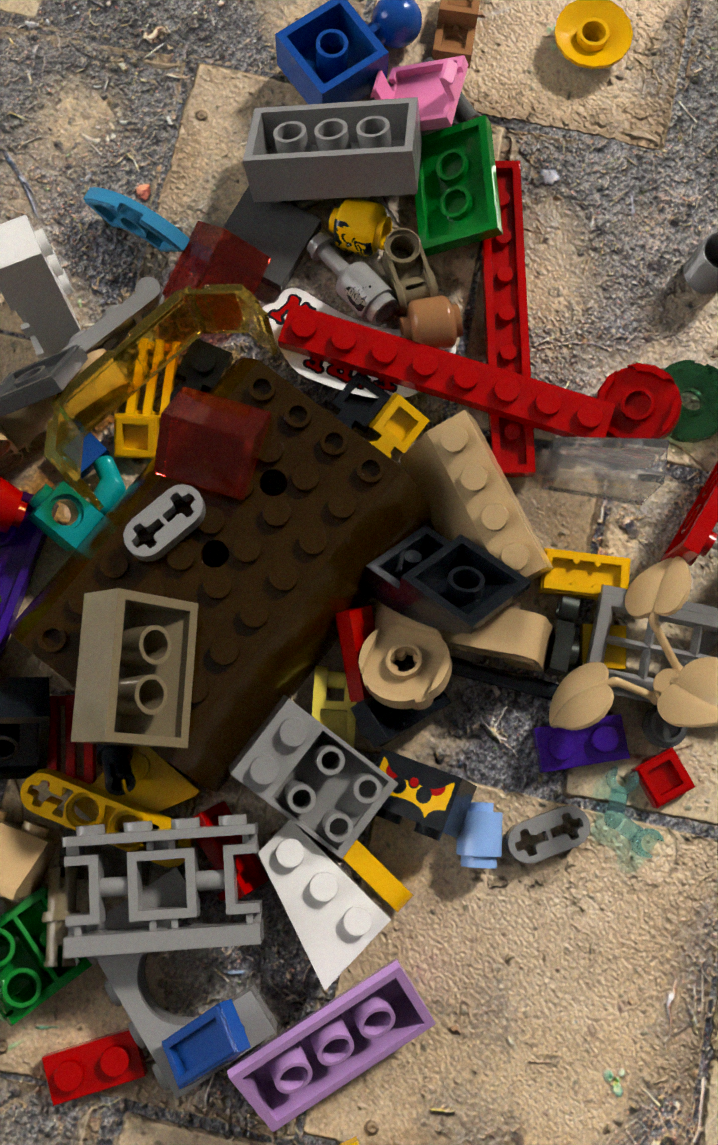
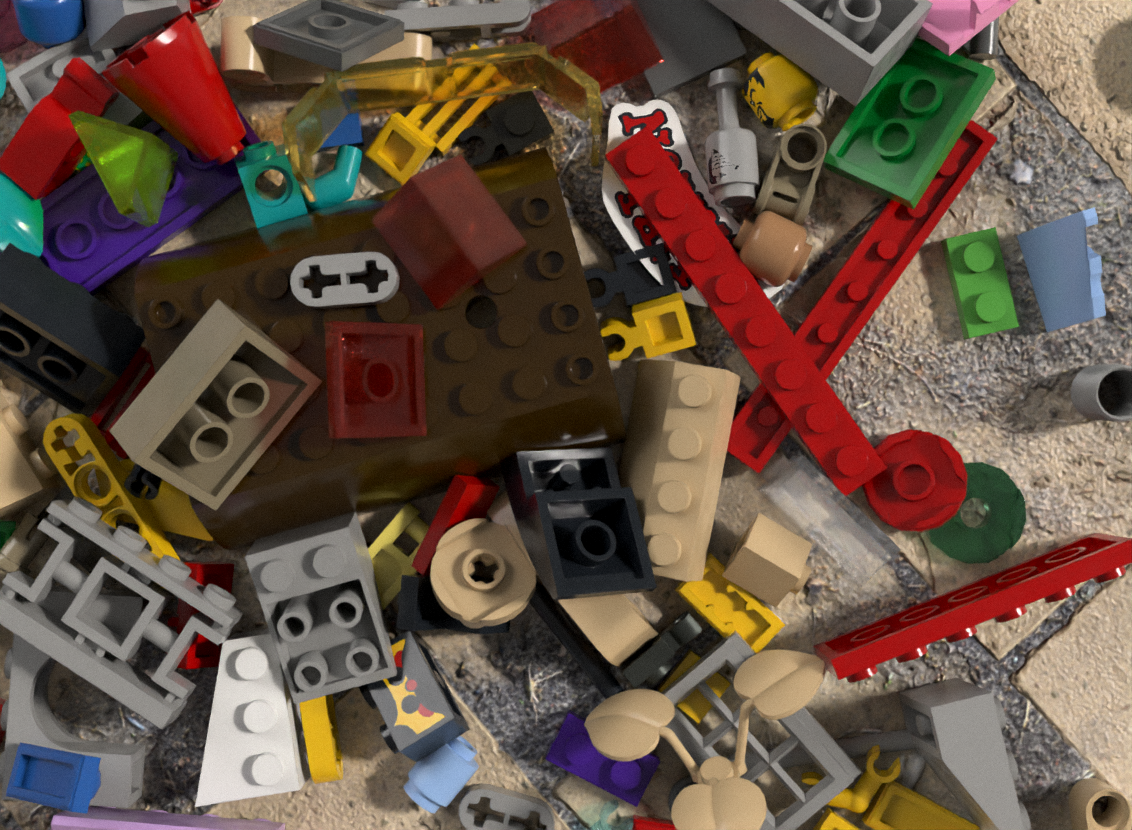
camera: 40 degrees right, 10 degrees up
none -> clear red slope [325,321,427,439]
none -> tan brick [722,513,813,607]
none -> bright green plate [941,227,1019,340]
none -> light blue slope [1017,207,1106,332]

